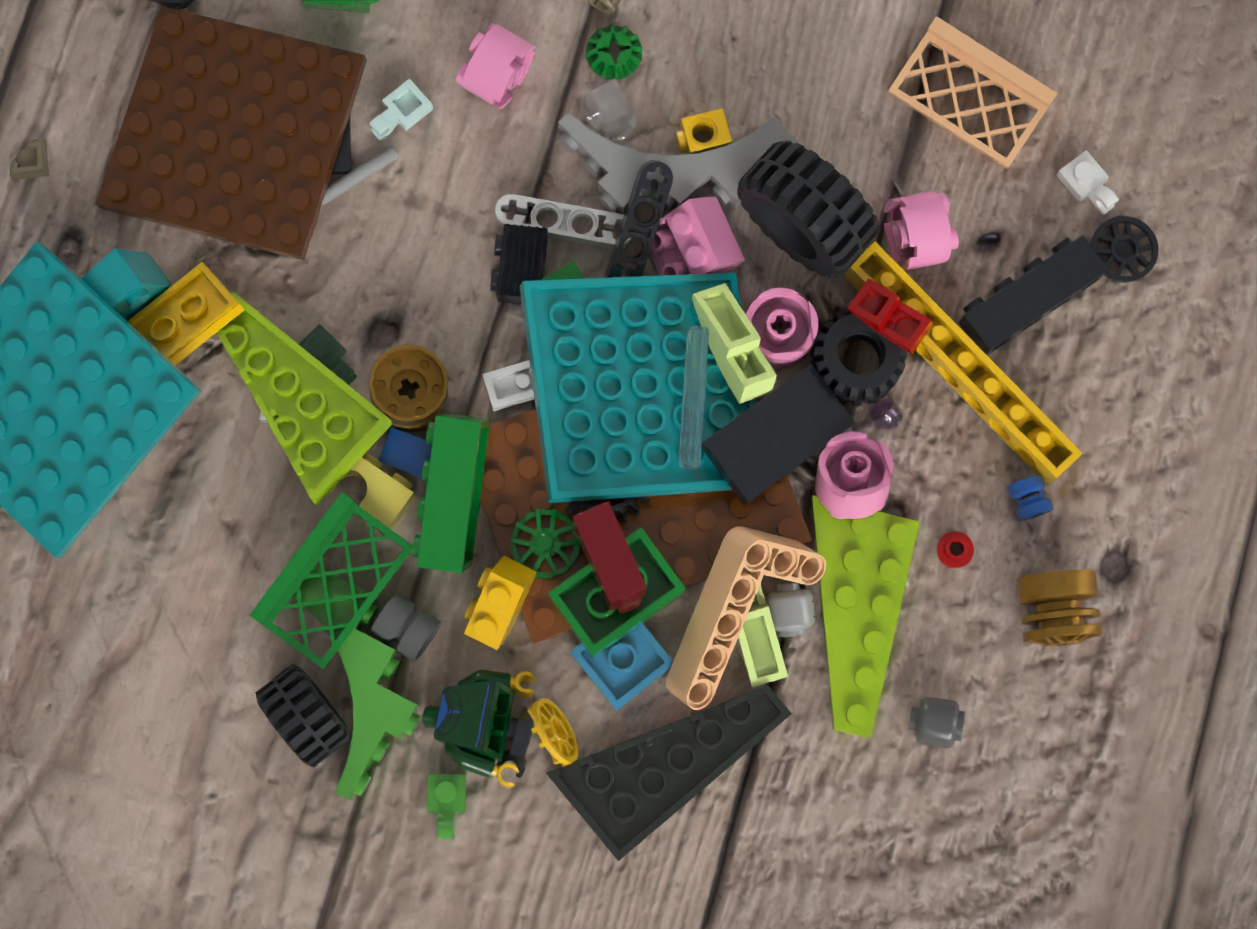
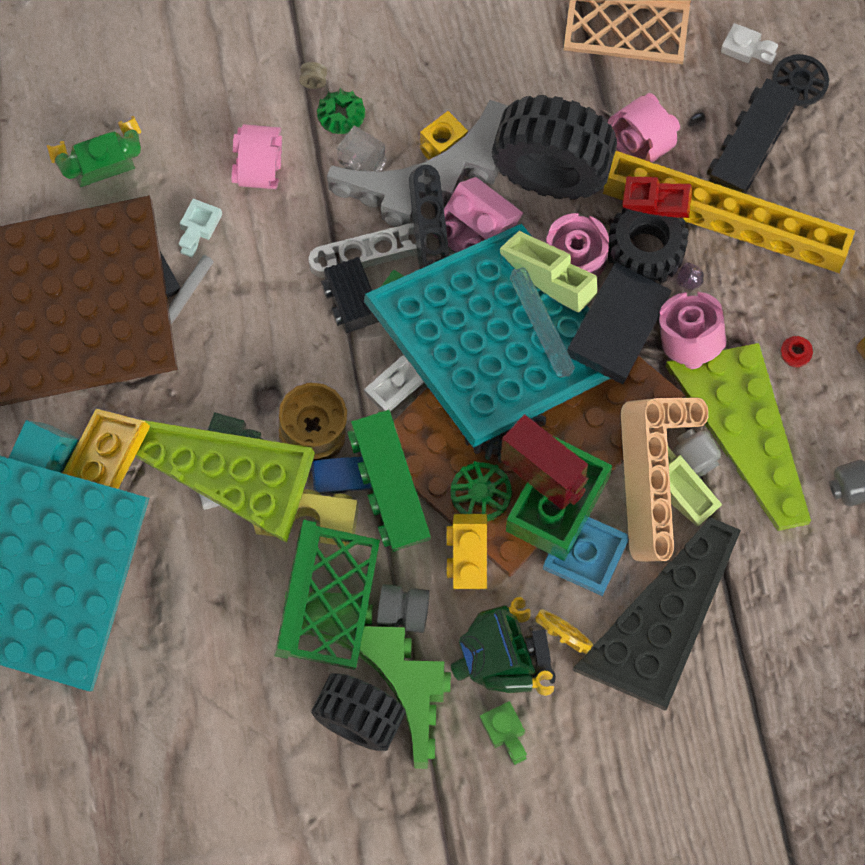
camera: 20 degrees left, 10 degrees down
blue wheel [1006,475,1054,522] -> none

